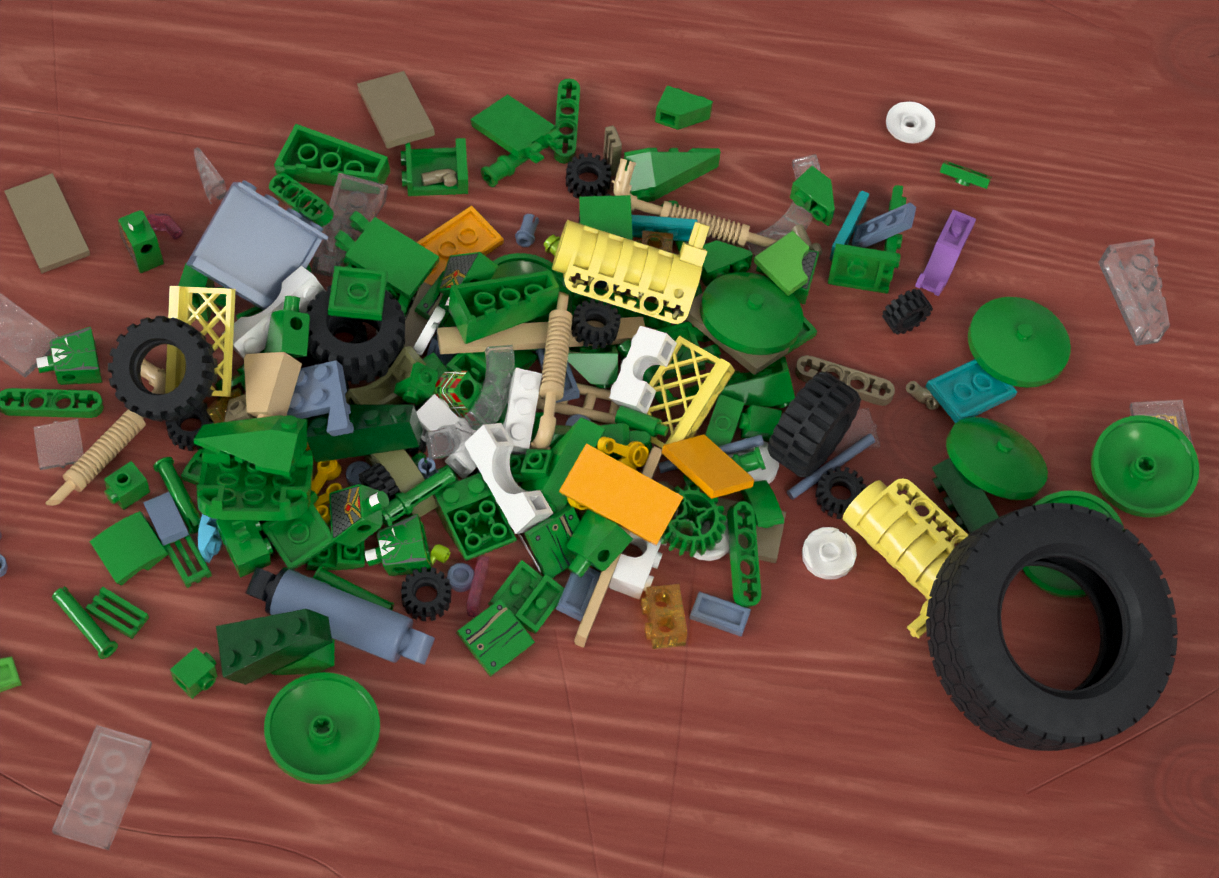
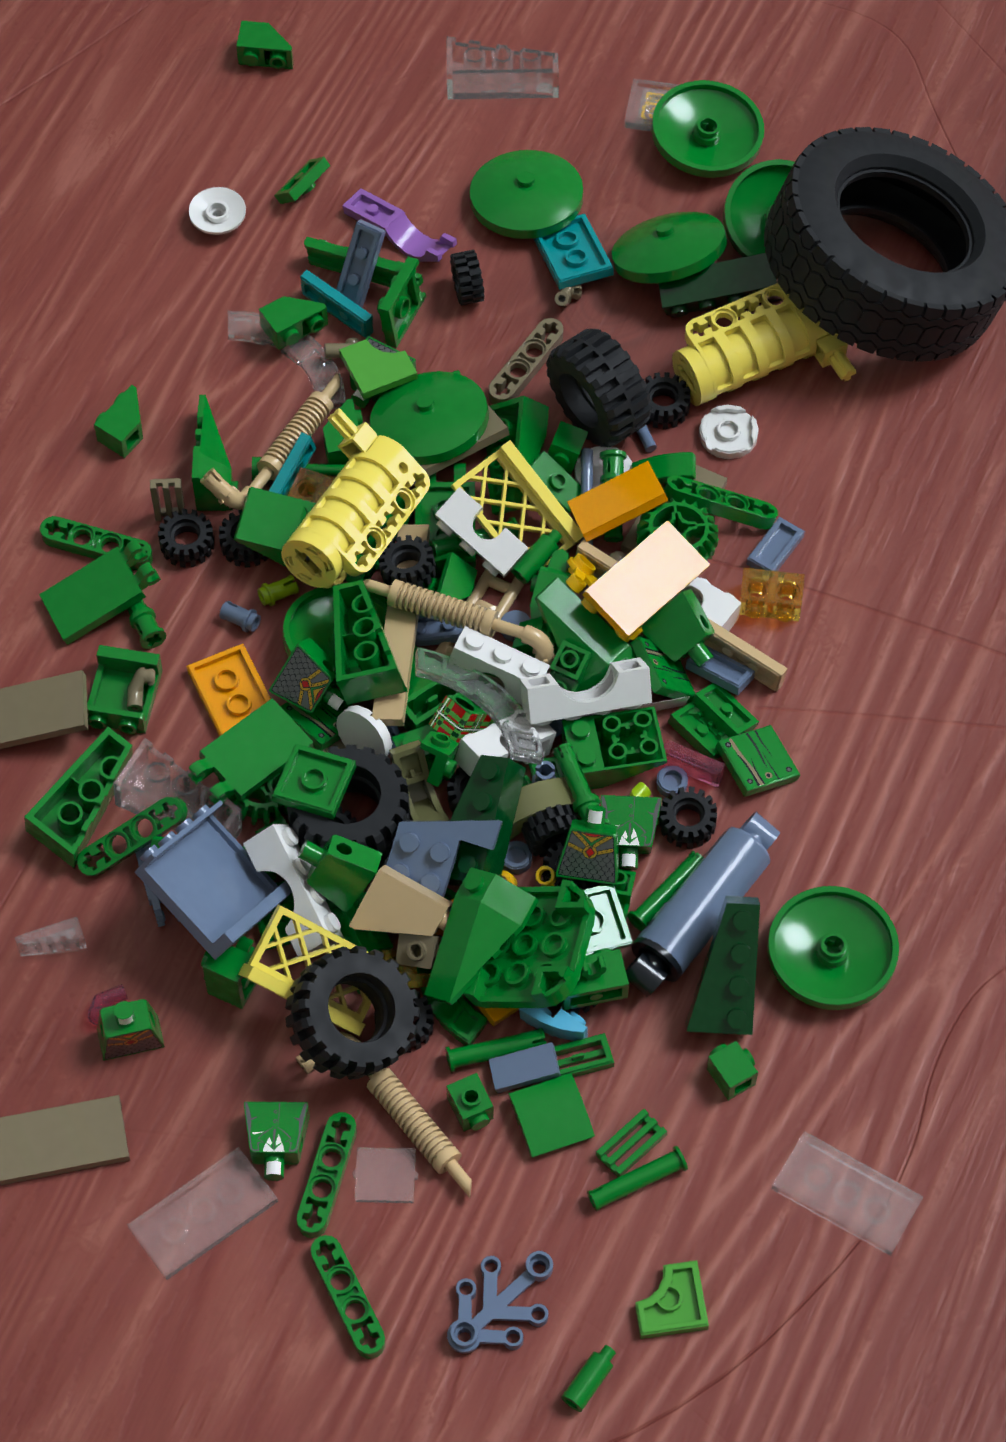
camera: 70 degrees left, 0 degrees up
none -> green slope [236,20,294,69]

